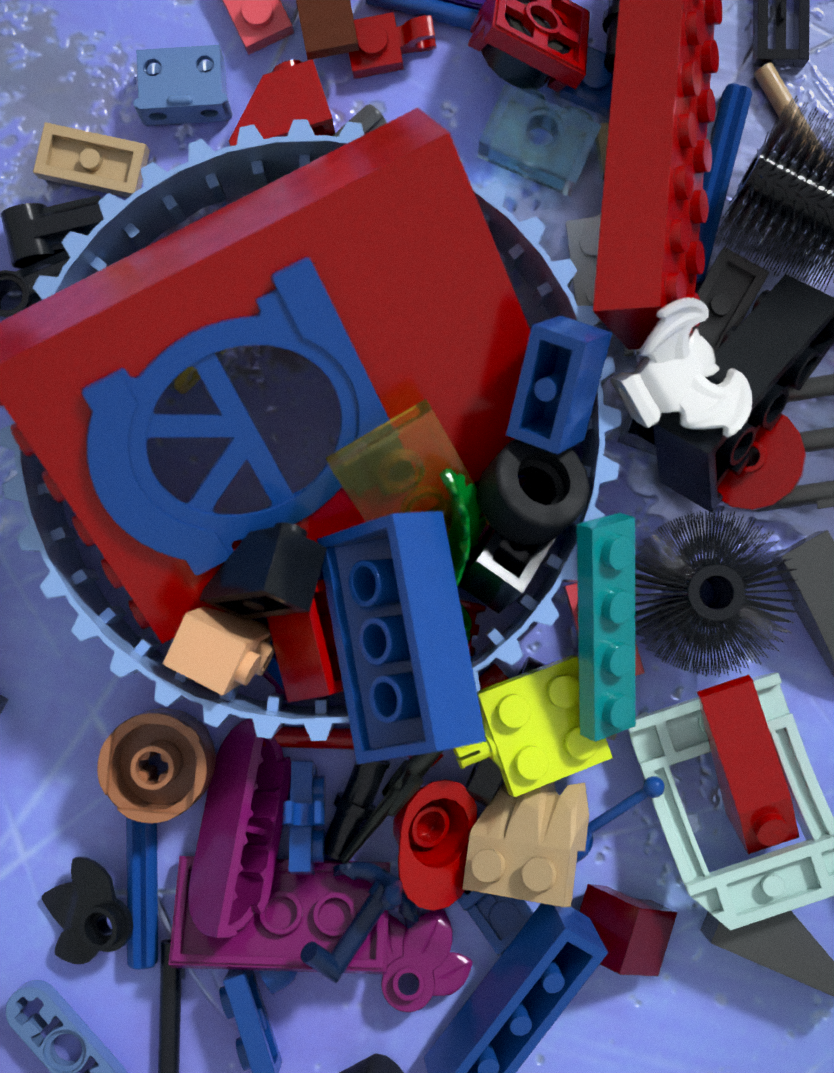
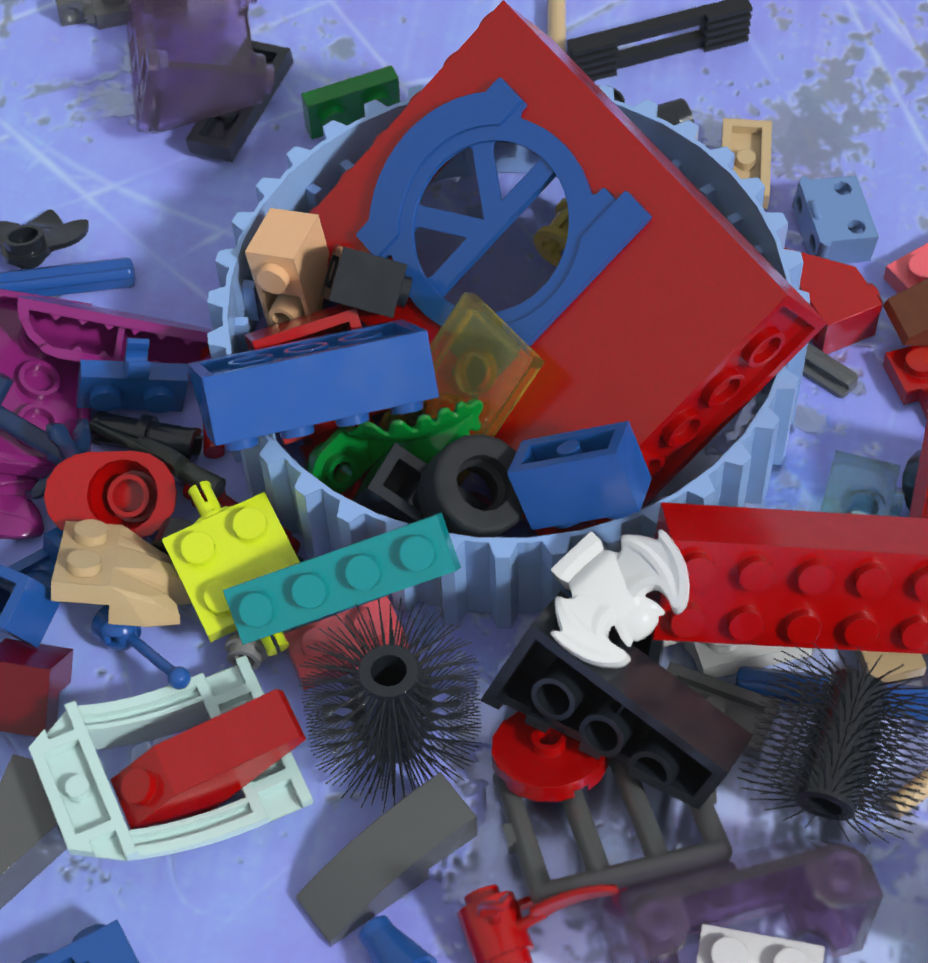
camera: 80 degrees right, 30 degrees down
nougat brick [97,708,216,823] -> none

